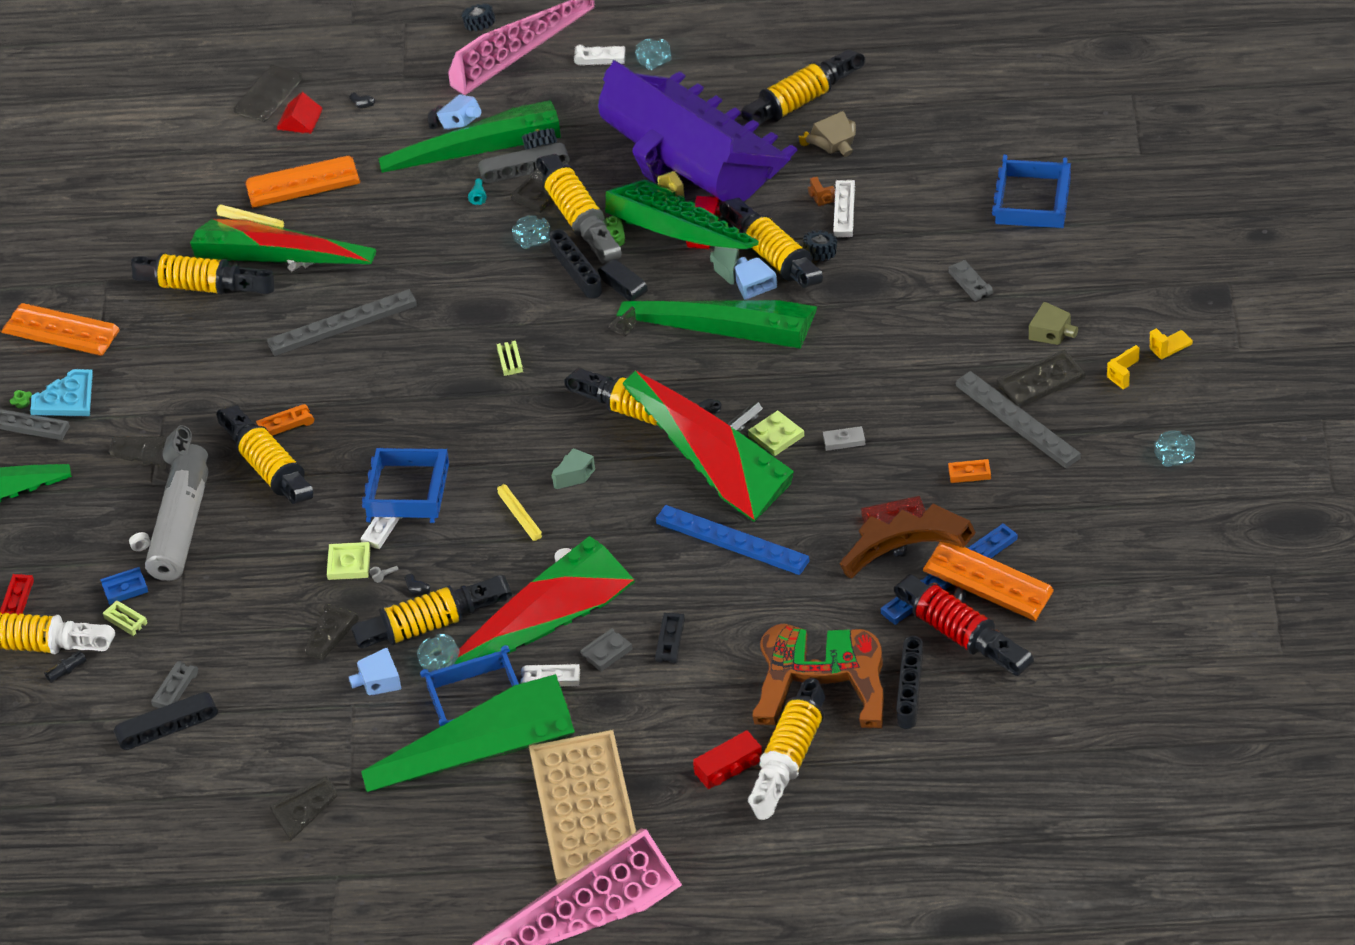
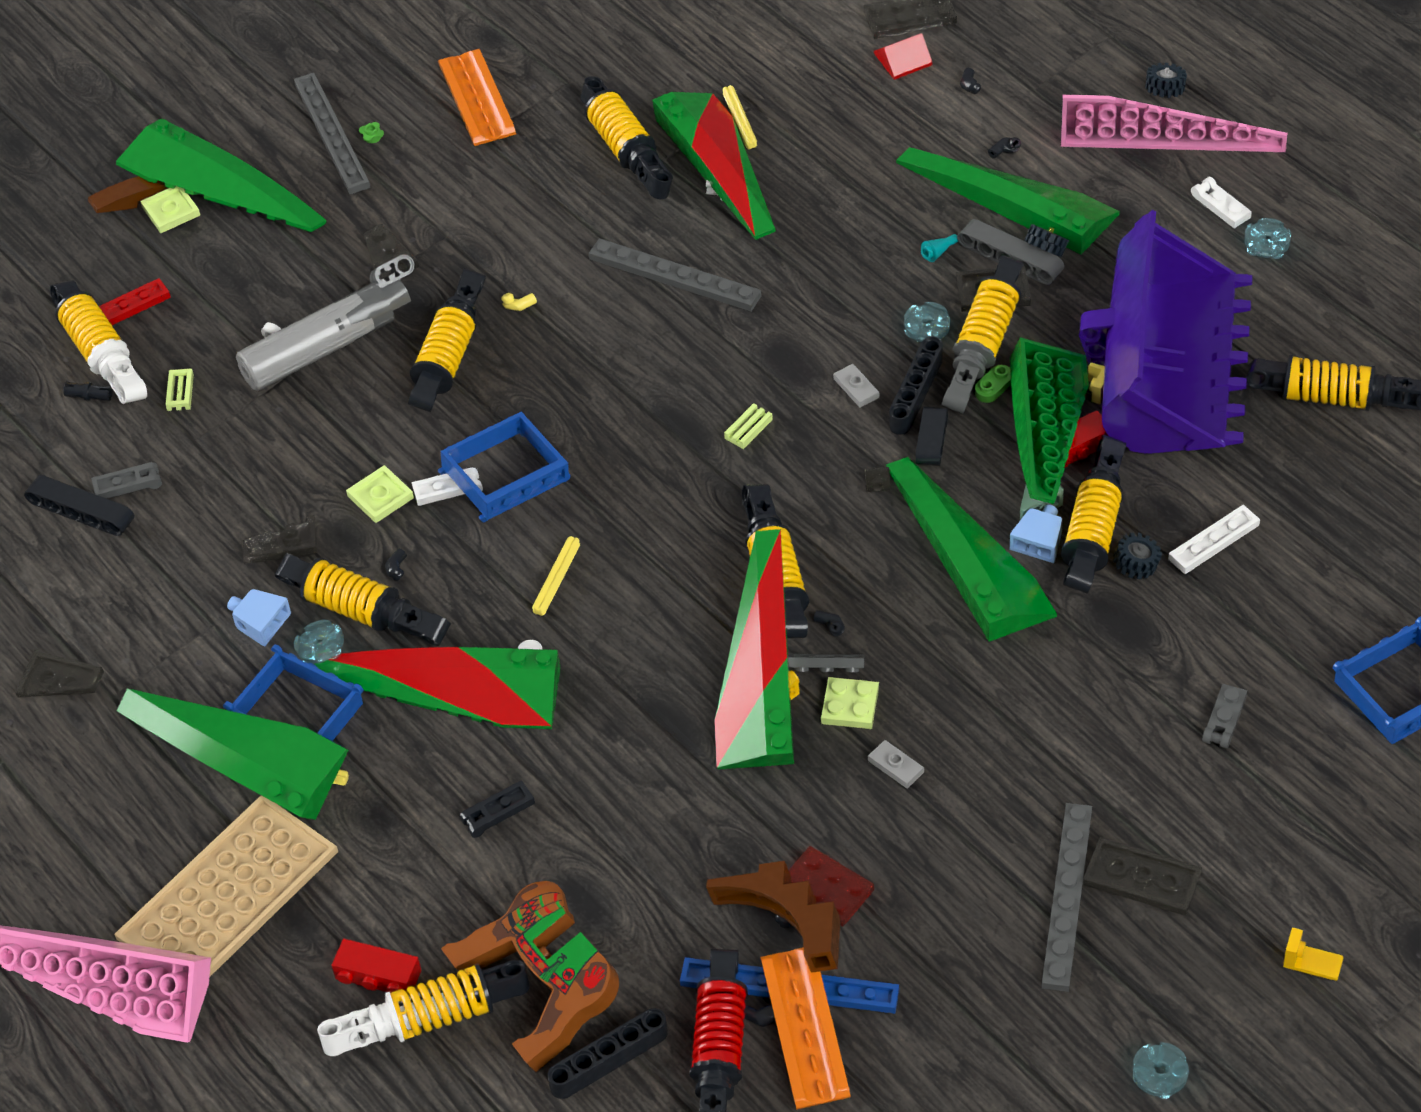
camera: 50 degrees right, 5 degrees up
medium azure plate [31,369,93,416] -> none
blue plate [100,567,148,605] -> none
orange plate [245,156,360,208] -> none
orange plate [256,404,314,436] -> none
light grey hand [369,566,399,583] -> none
light blue torso [437,95,481,129] -> none
white plate [520,664,580,686] -> none
sand green slope [552,448,595,489] -> none
dark grey plate [581,628,633,672] -> none
blue plate [656,505,809,575] -> none
dark tan torso [798,111,856,157] -> none
dark orange bracket [808,177,835,206] -> none
orange plate [948,459,991,483] -> none
olive torso [1029,302,1078,345] -> none
yellow bracket [1107,345,1139,390] -> none
none -> light yellow arm [501,293,537,311]
none -> light grey plate [833,364,879,408]

